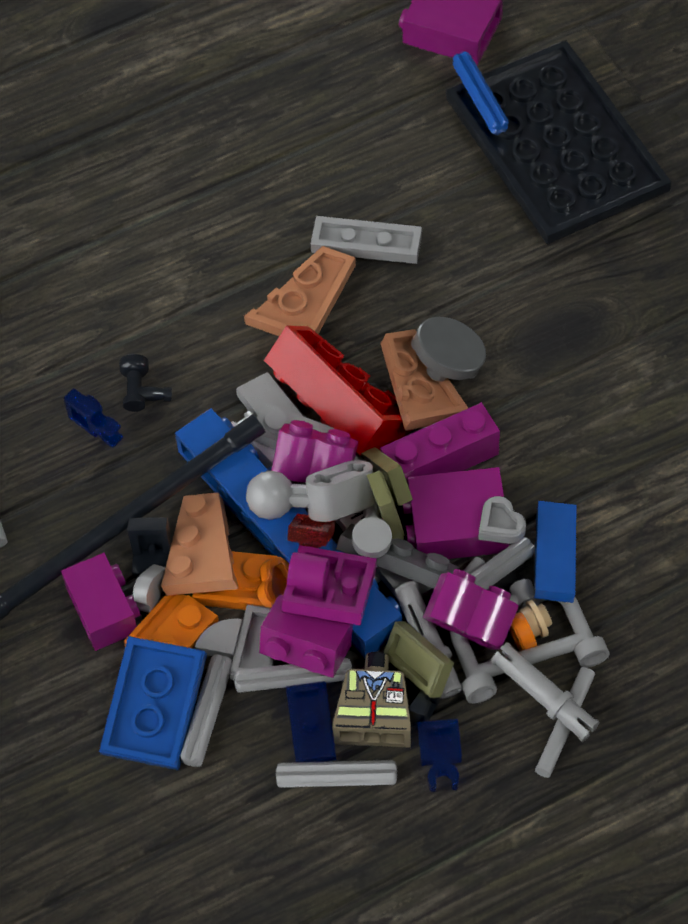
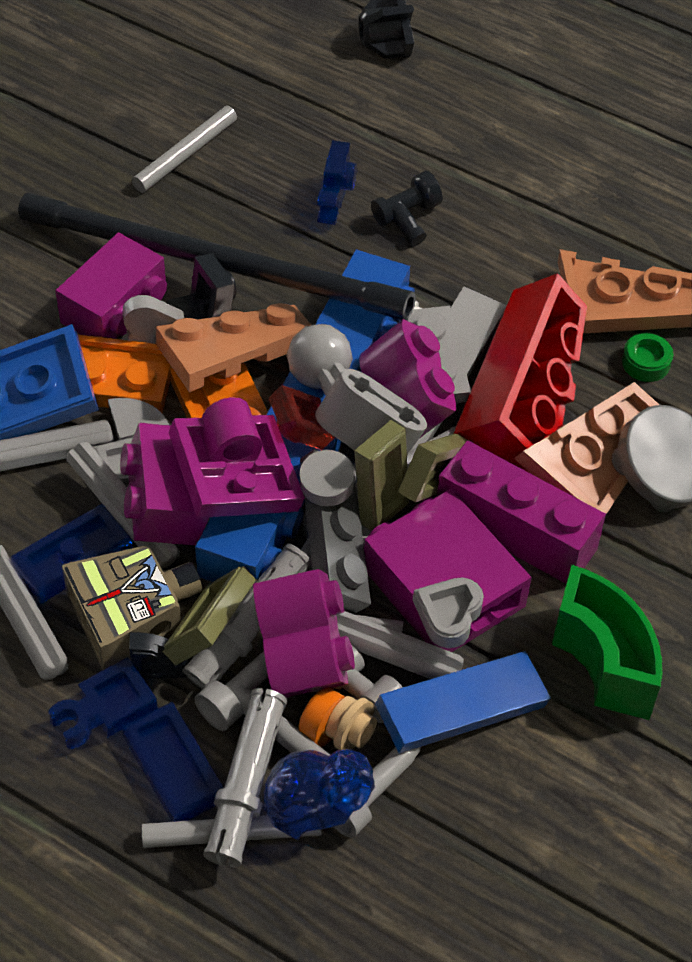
camera: 55 degrees right, 5 degrees down
none -> clear blue tile [121,702,224,822]
none -> clear blue hair [263,749,375,840]
none -> green brick [552,565,662,721]
none -> green tile [622,333,674,382]

